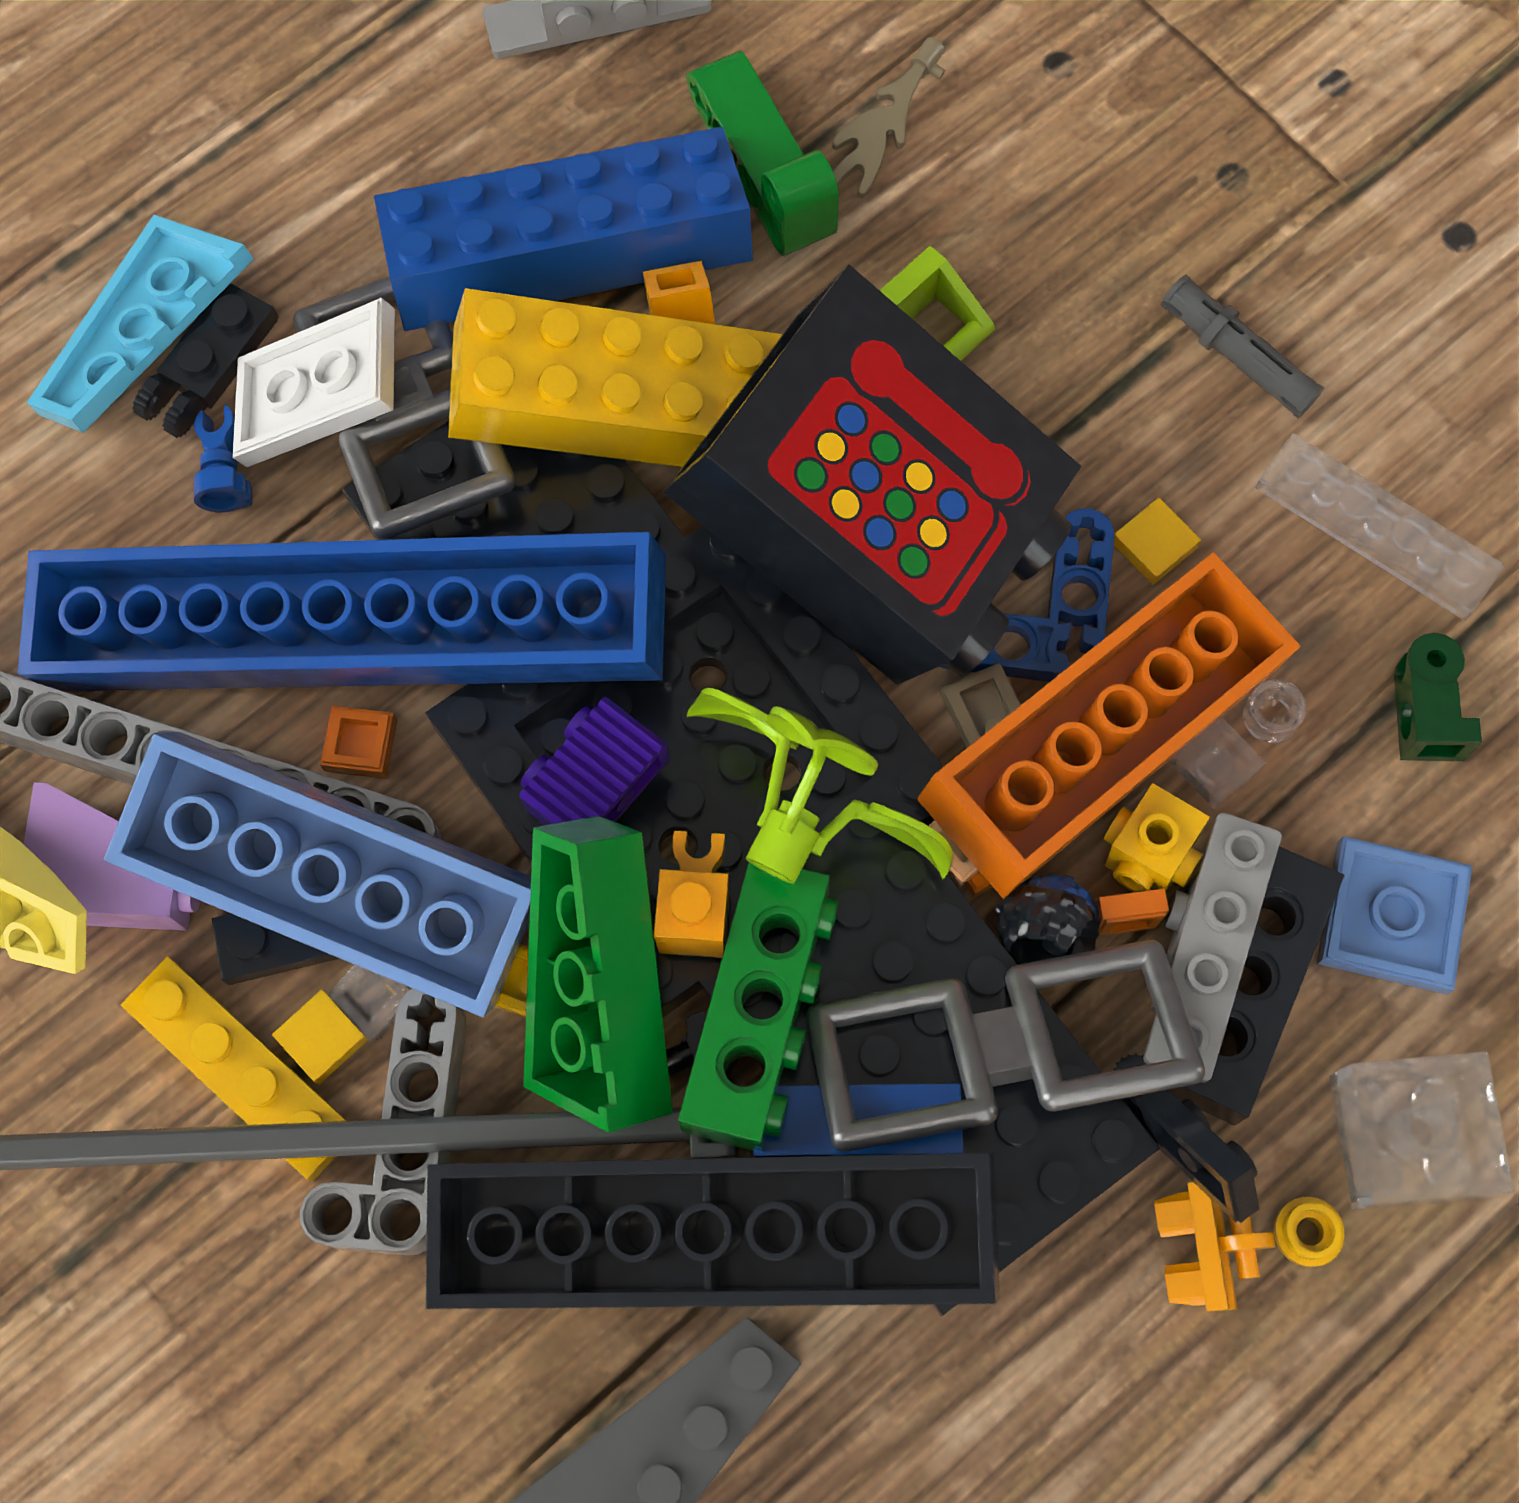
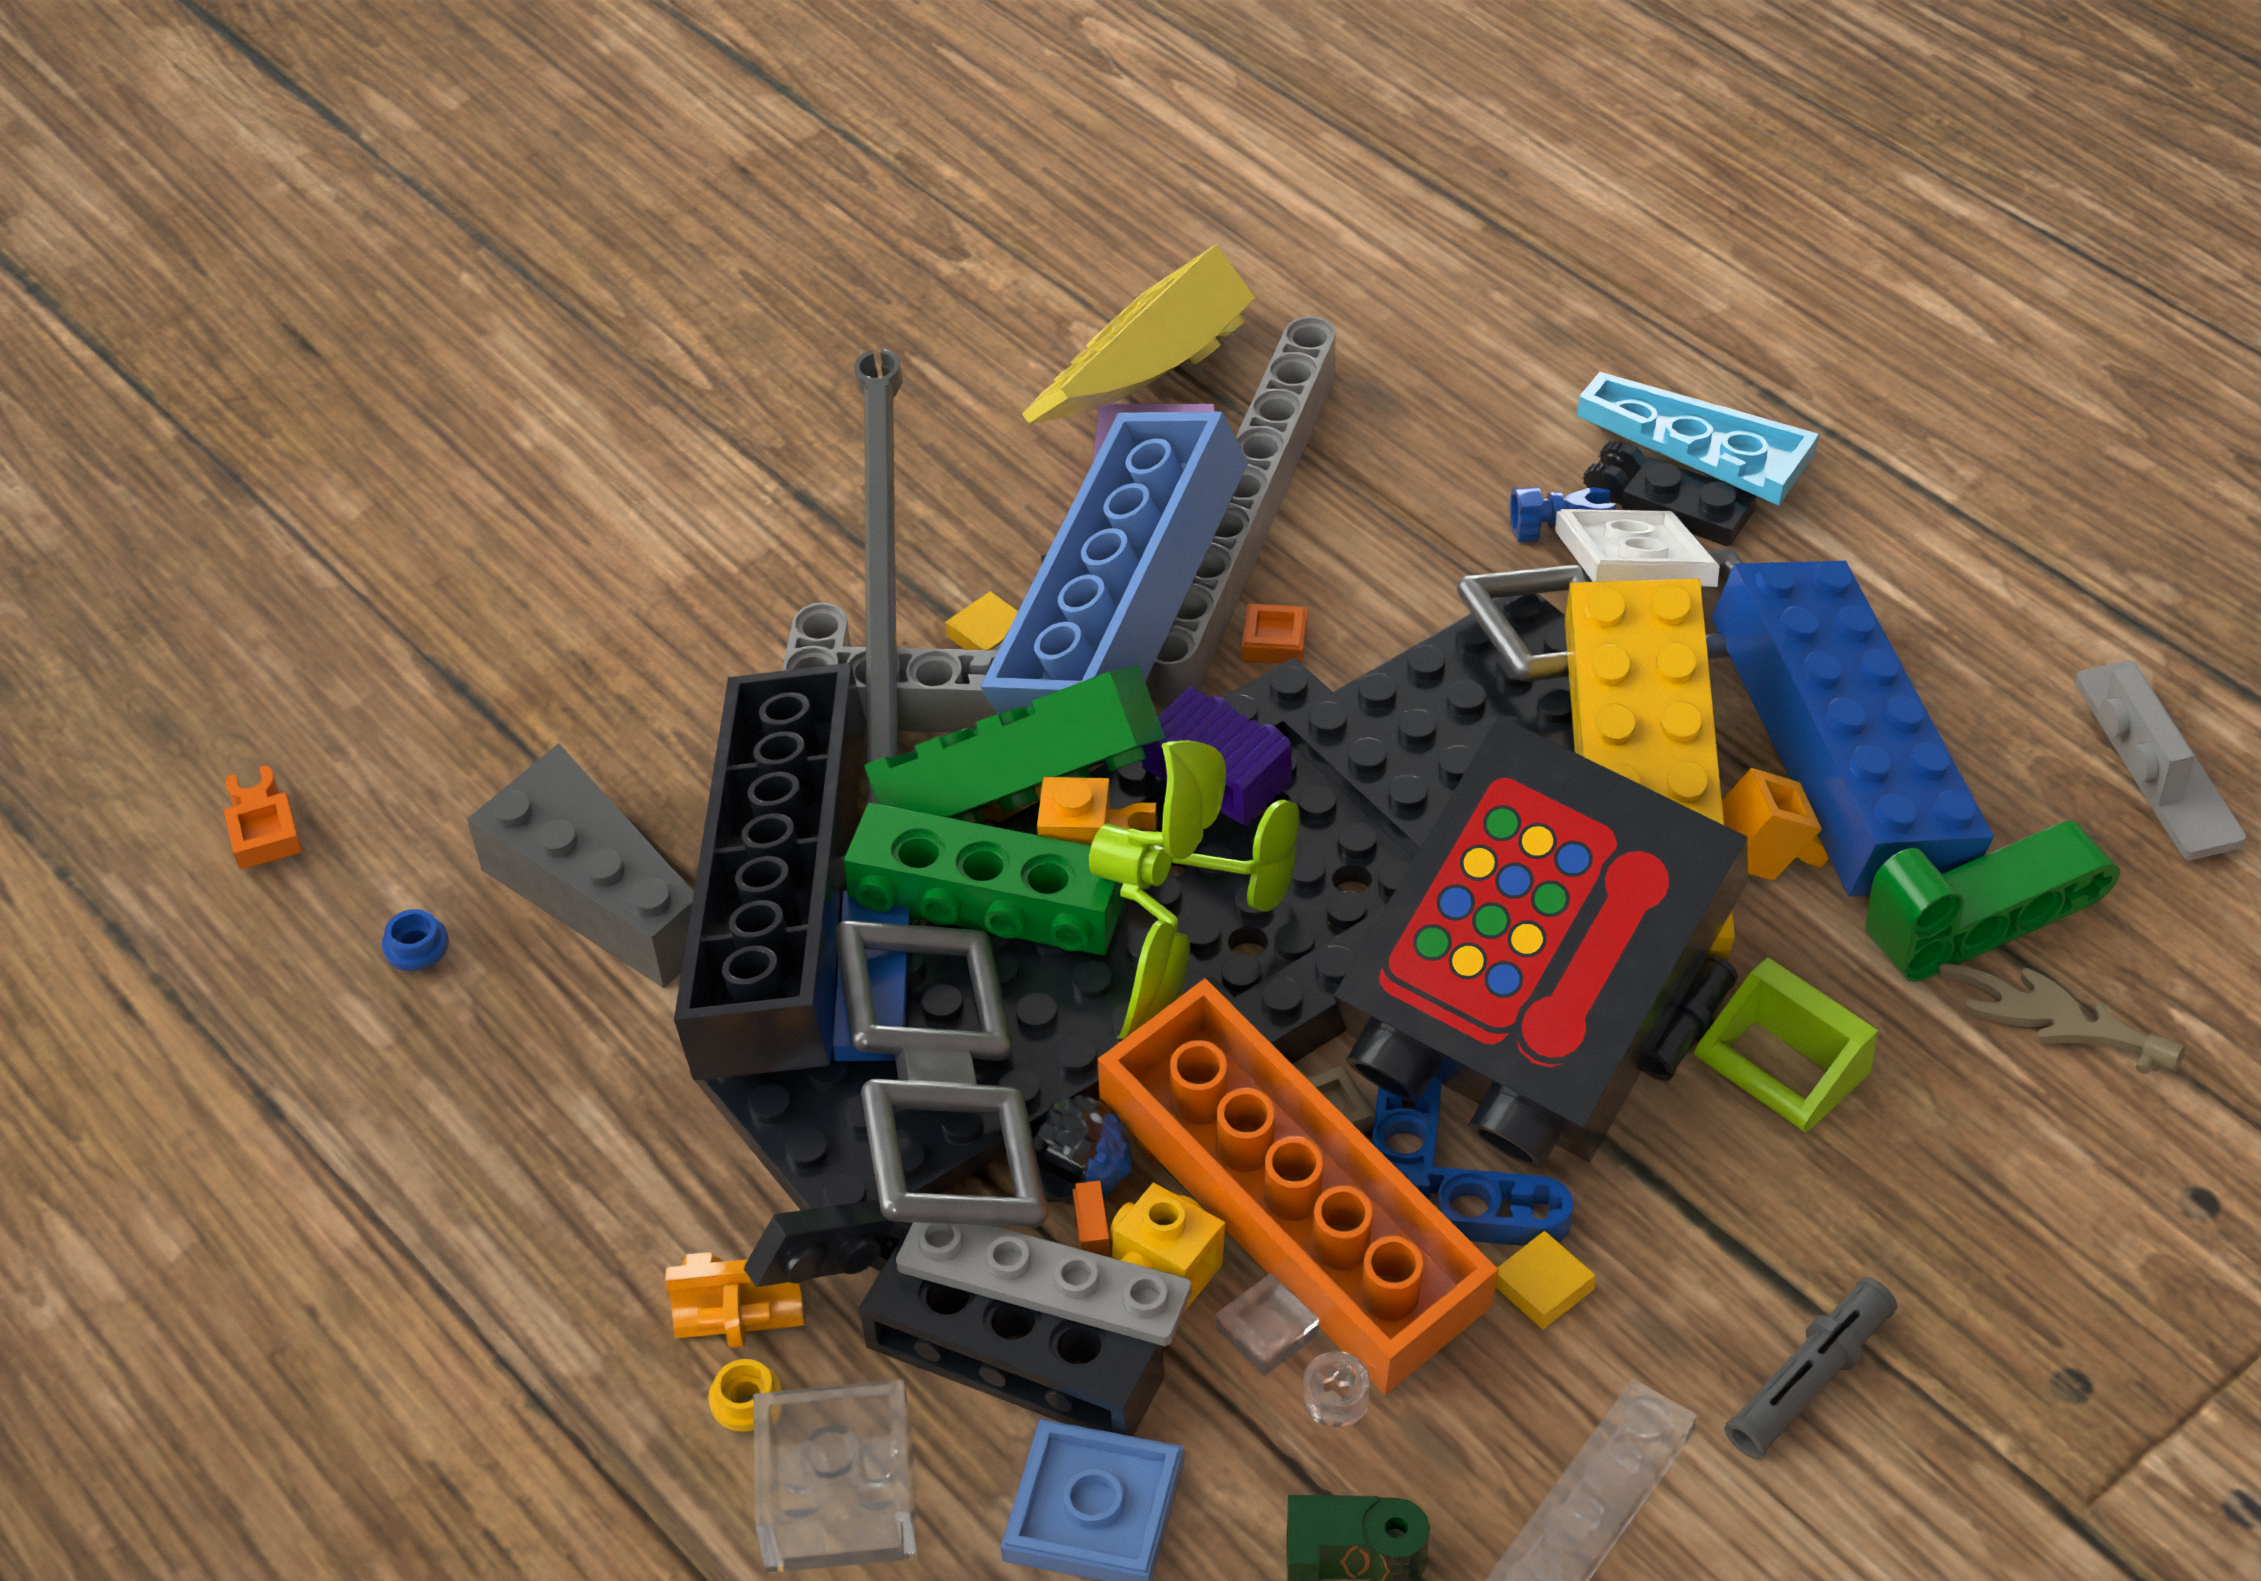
camera: 90 degrees right, 25 degrees down
blue brick [17,532,666,691] -> none
yellow plate [121,956,348,1182] -> none

